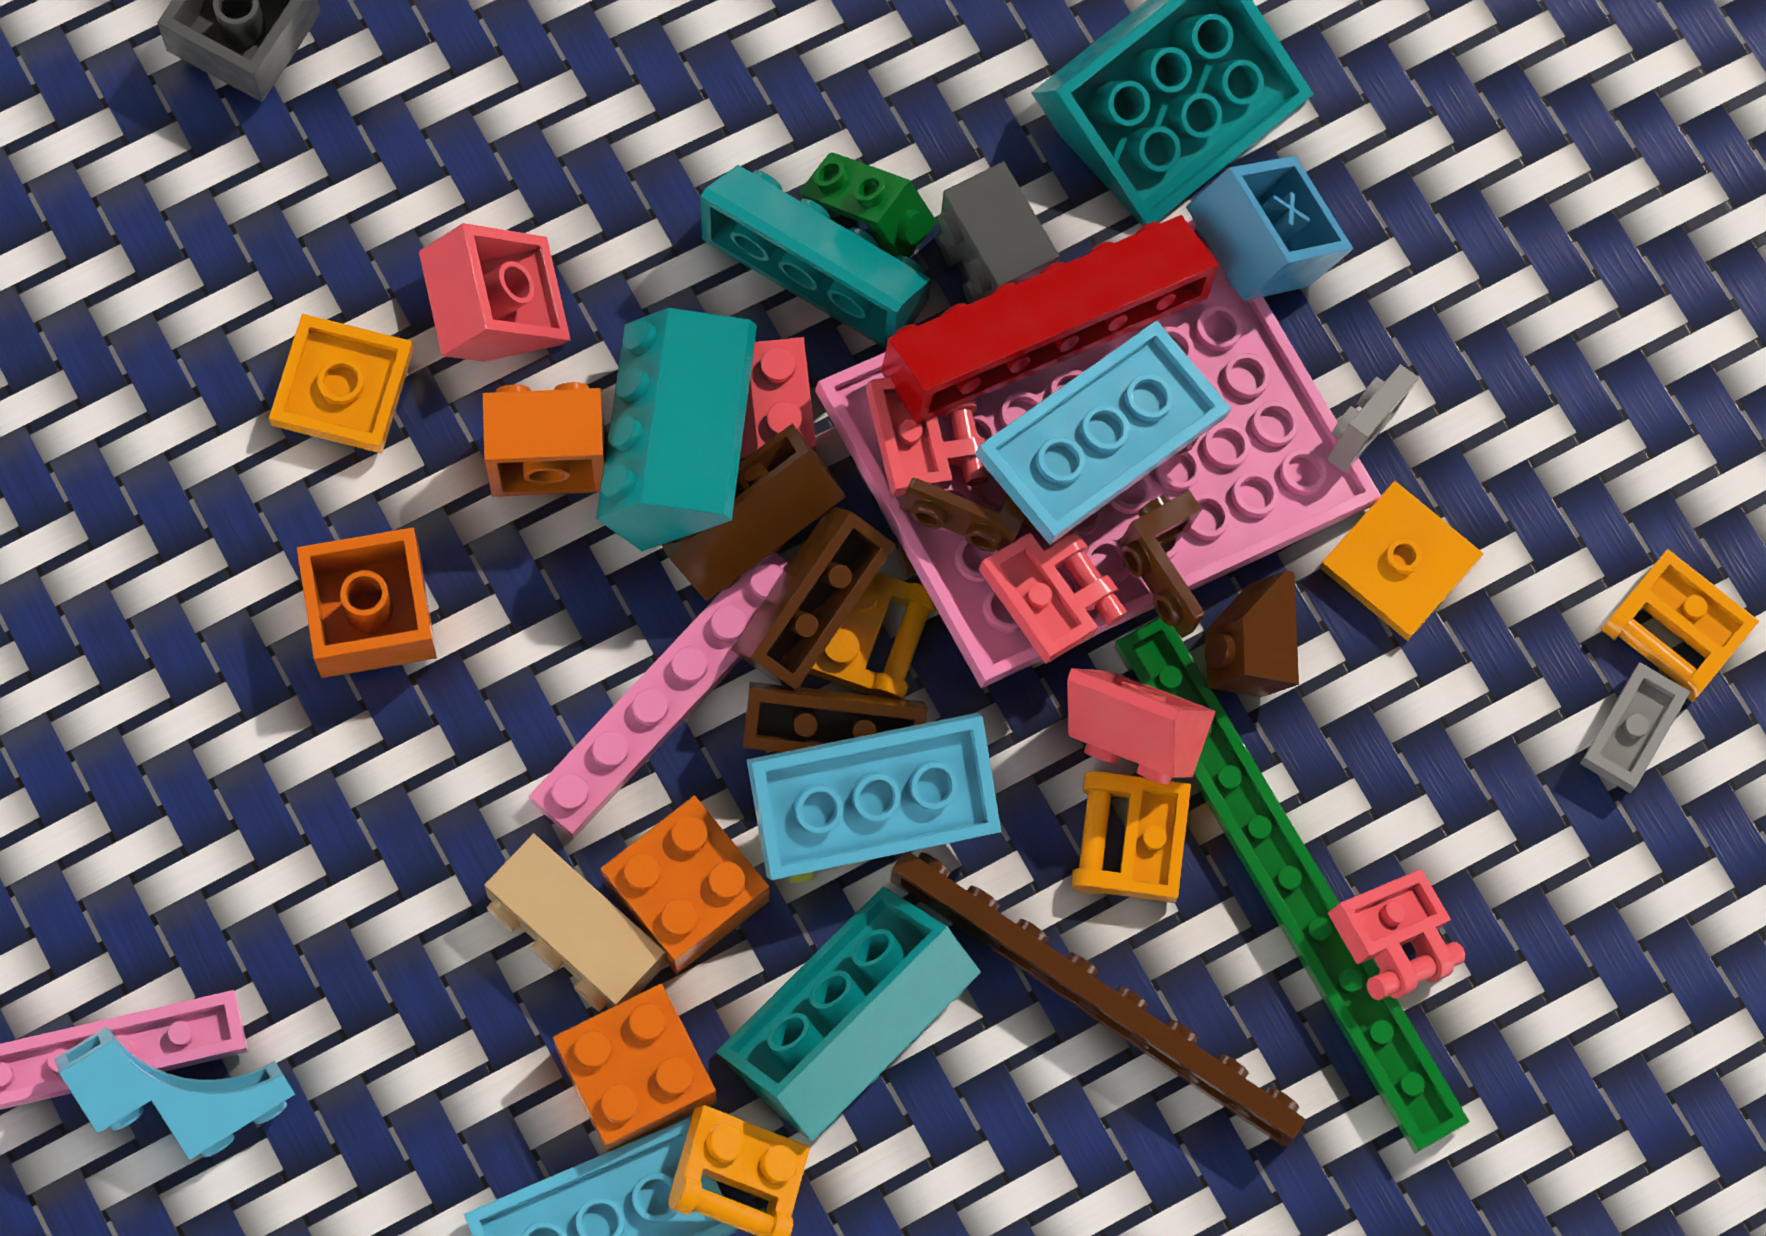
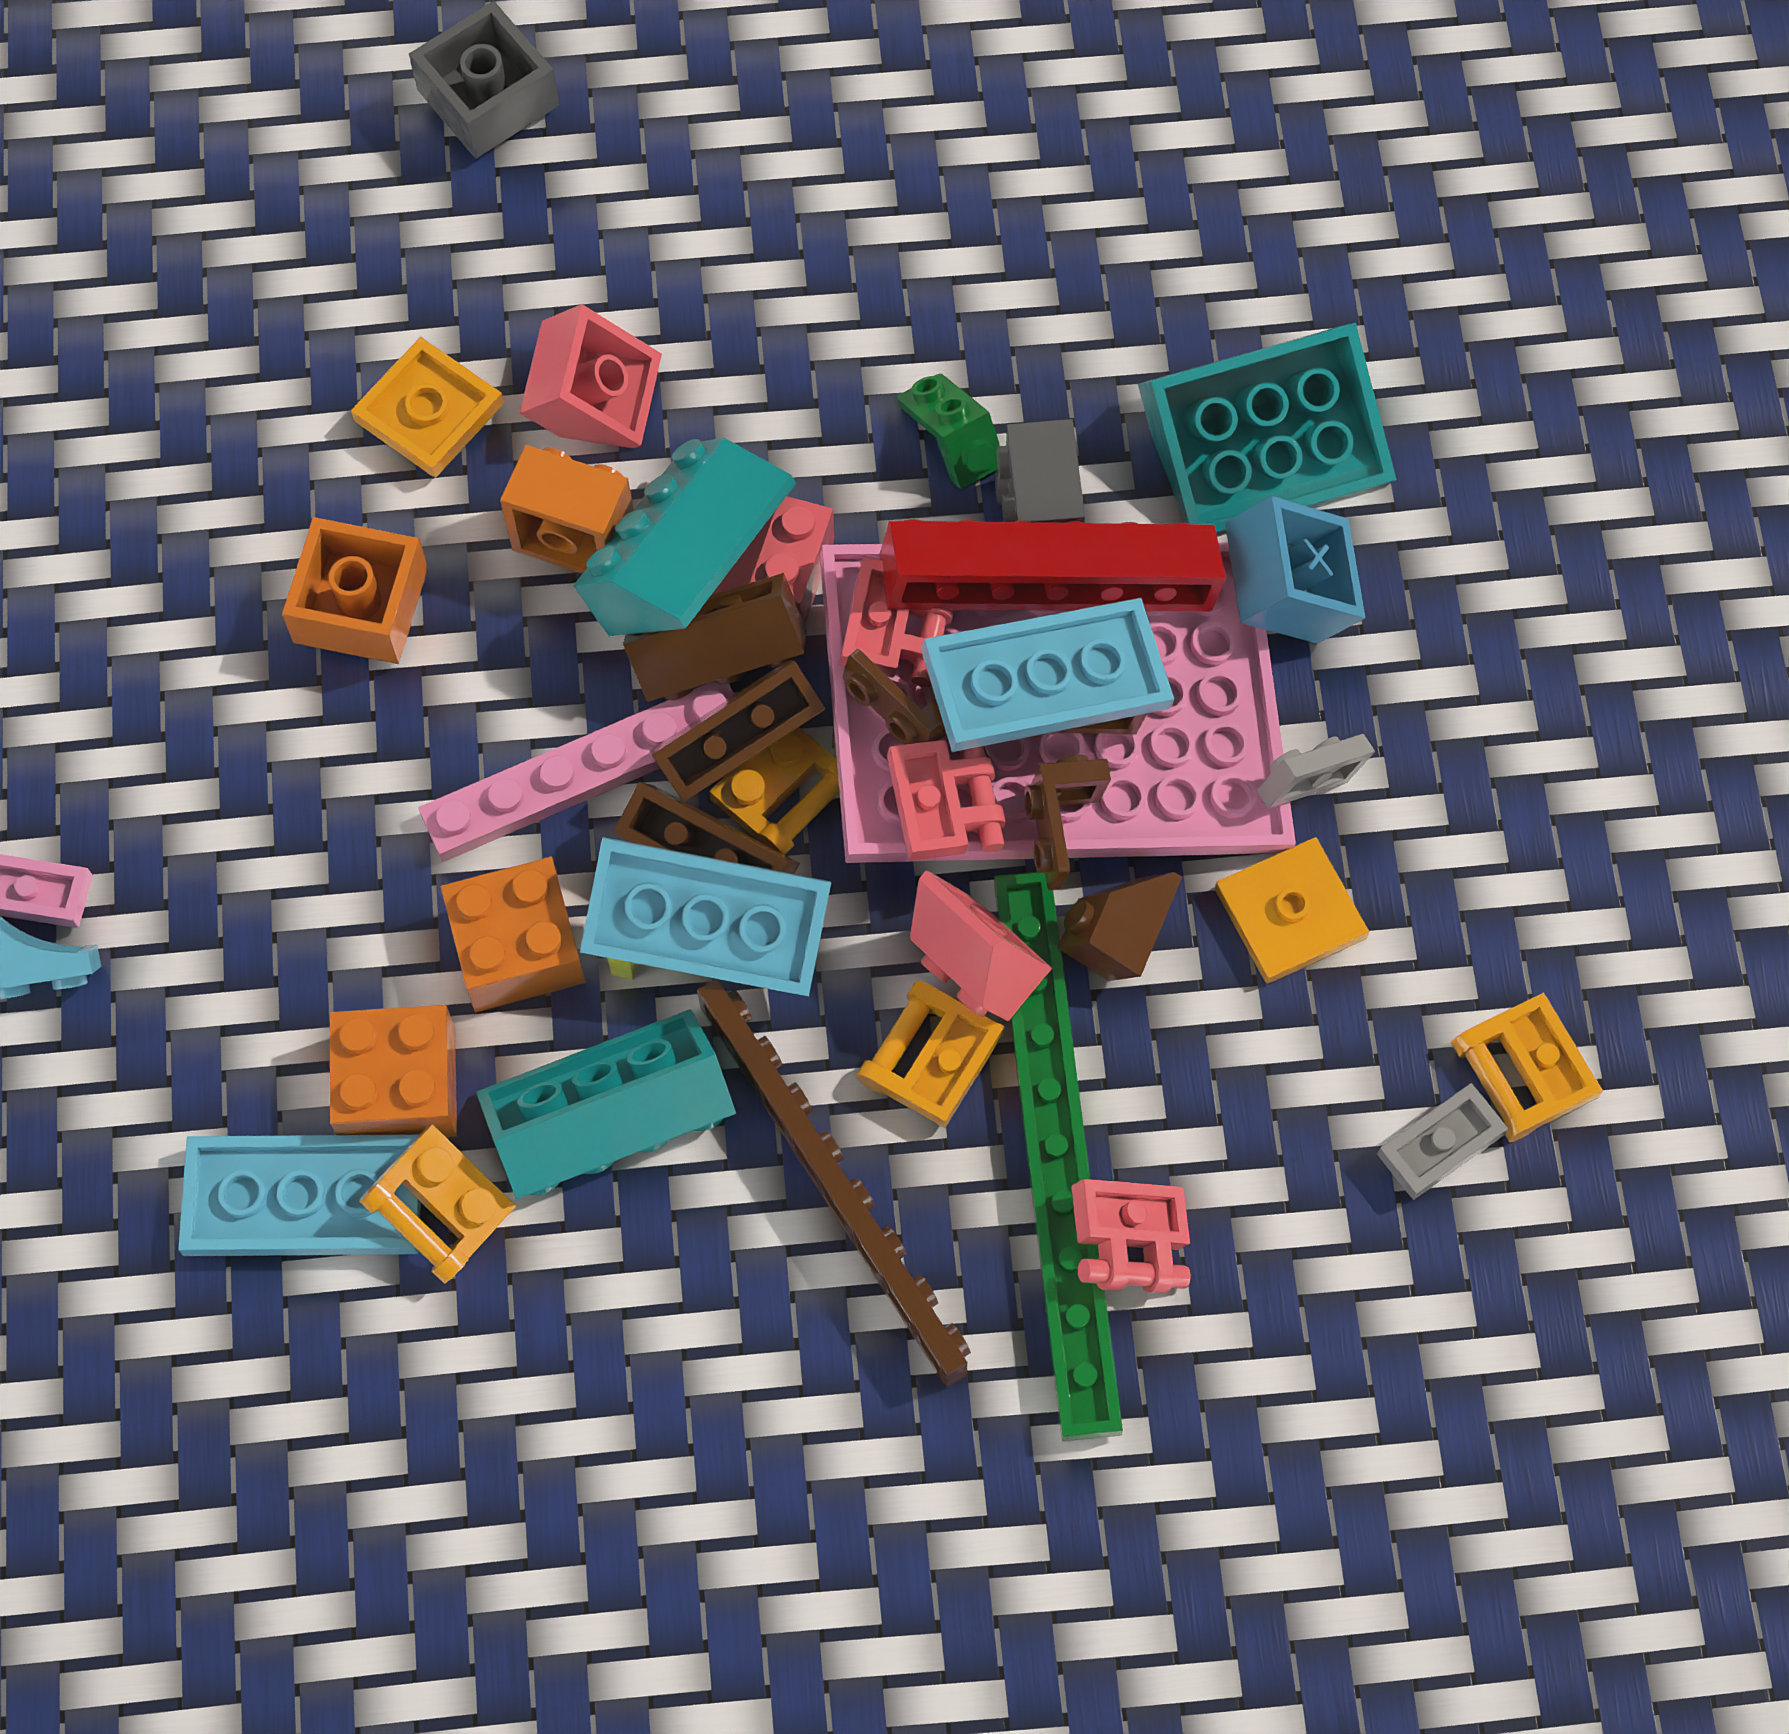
camera: 30 degrees right, 5 degrees down
tan brick [484,833,667,1012] -> none
teal slope [700,165,931,349] -> none

